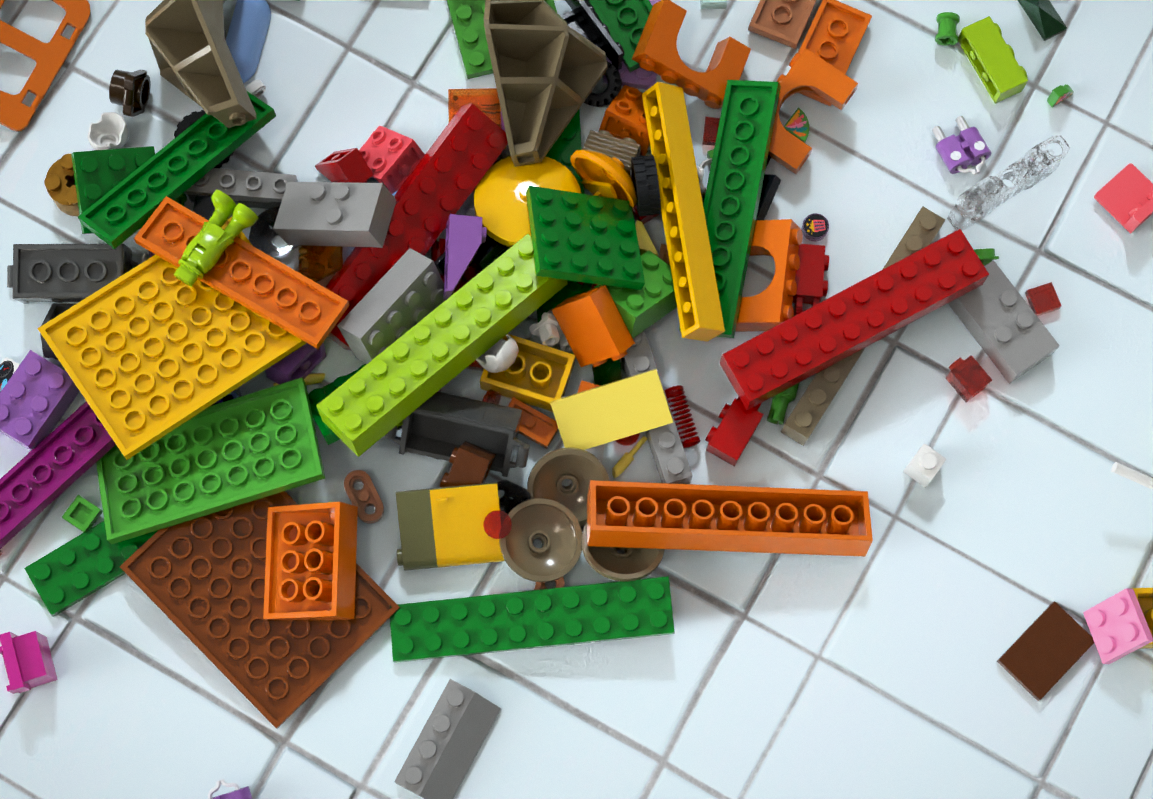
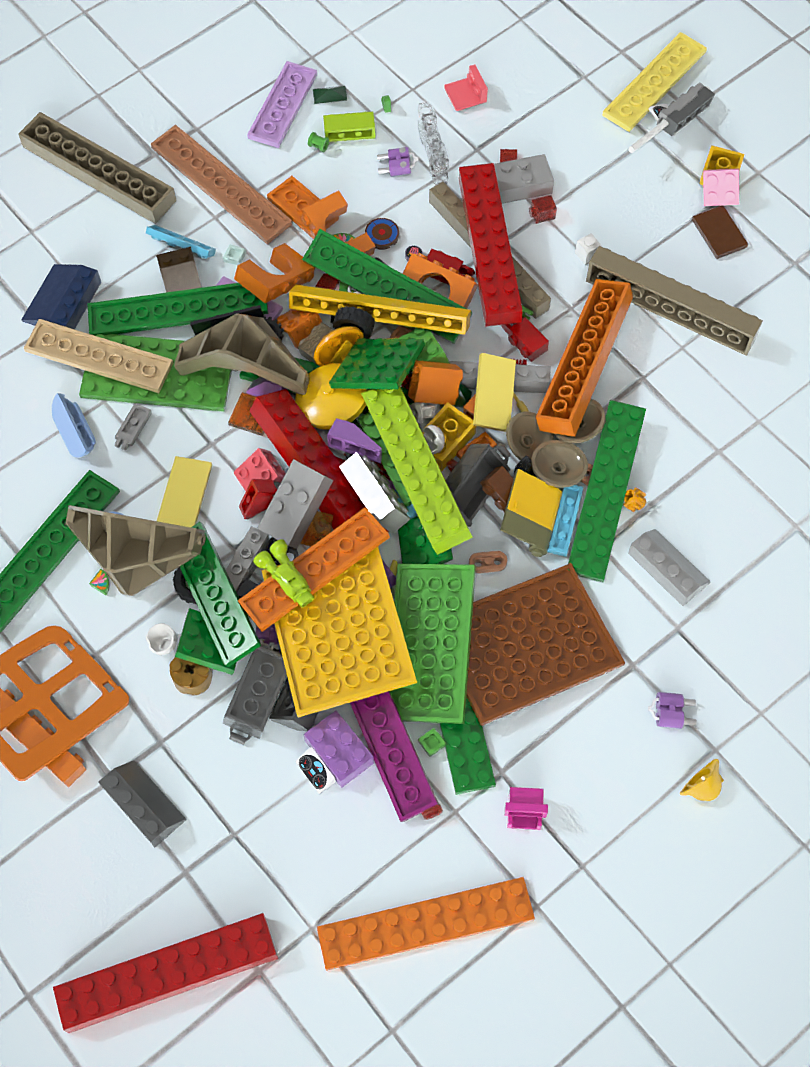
camera: 65 degrees left, 10 degrees down
dark brown piece [109,69,151,117] -> none
orange slope [263,502,358,620] -> none
clear red tile [483,511,512,539] -> none
none -> light yellow tile [157,456,212,528]
none -> tile [365,218,399,250]
none -> medium azure plate [548,485,584,557]
none -> dark tan brick [586,246,763,356]
none -> light orange gear [623,487,646,512]

